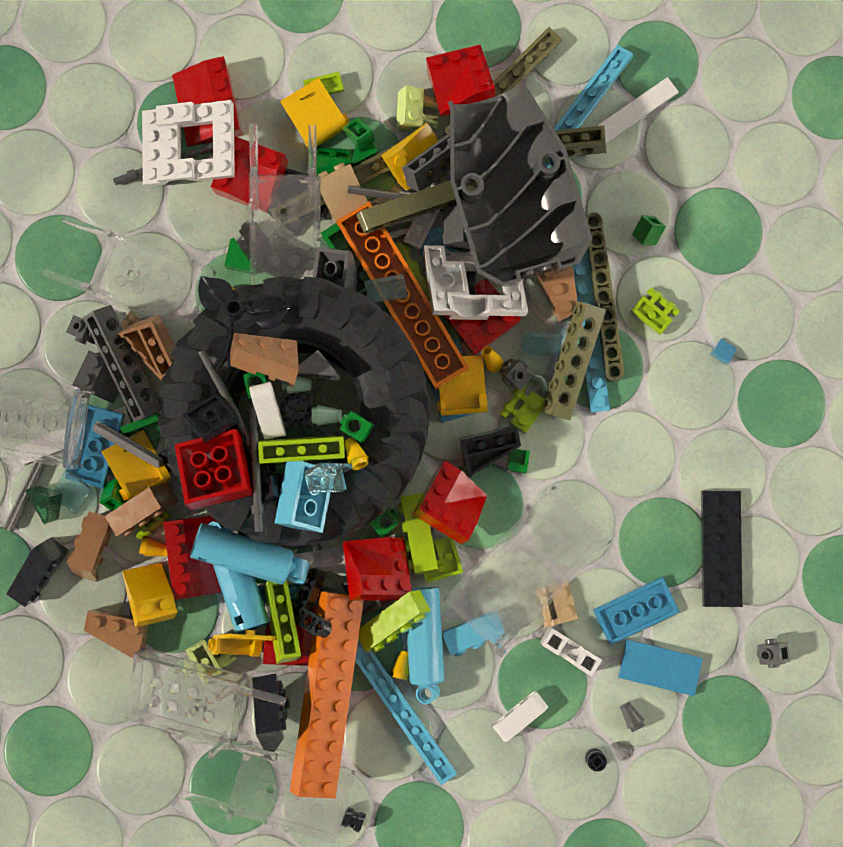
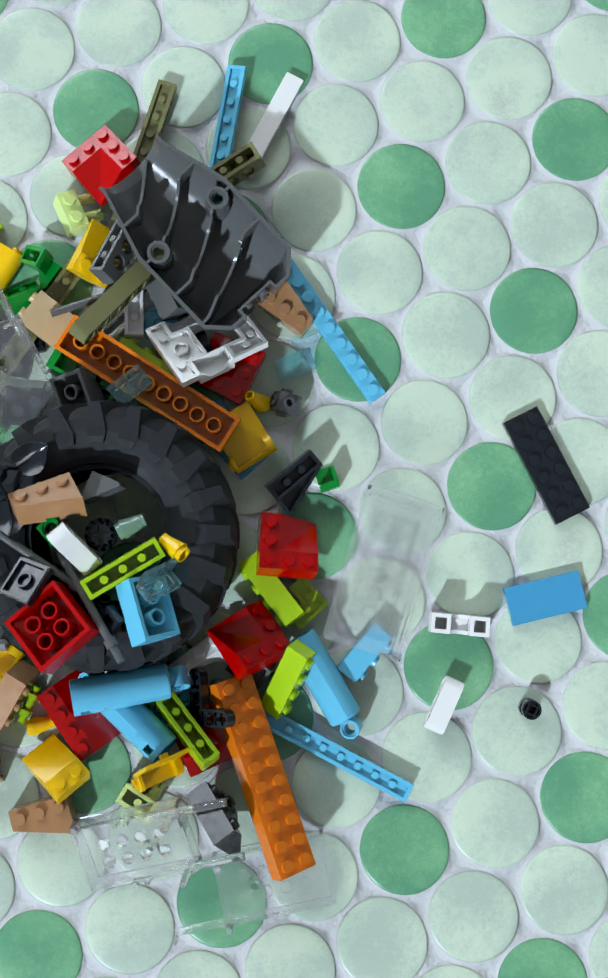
camera: 30 degrees left, 0 degrees up
sand green cone [281,376,311,394] -> none
green brick [340,411,374,443] -> none
black wheel [341,806,366,833] -> none
green brick [370,509,400,538] -> none
yellow cone [391,650,409,681] -> none
lime plate [500,386,545,433] -> none
sand green arm [529,372,550,396] -> none
tan plate [534,581,578,628] -> none
olive brick [542,301,606,421] -> none
olive beam [586,212,624,382] -> none
dark azure tile [593,577,679,645] -> none
dark grey cone [620,701,645,732] -> none
lime plate [630,287,680,336] -> none
green panel [632,215,666,245] -> none
dark azure slope [710,339,736,365] -> none

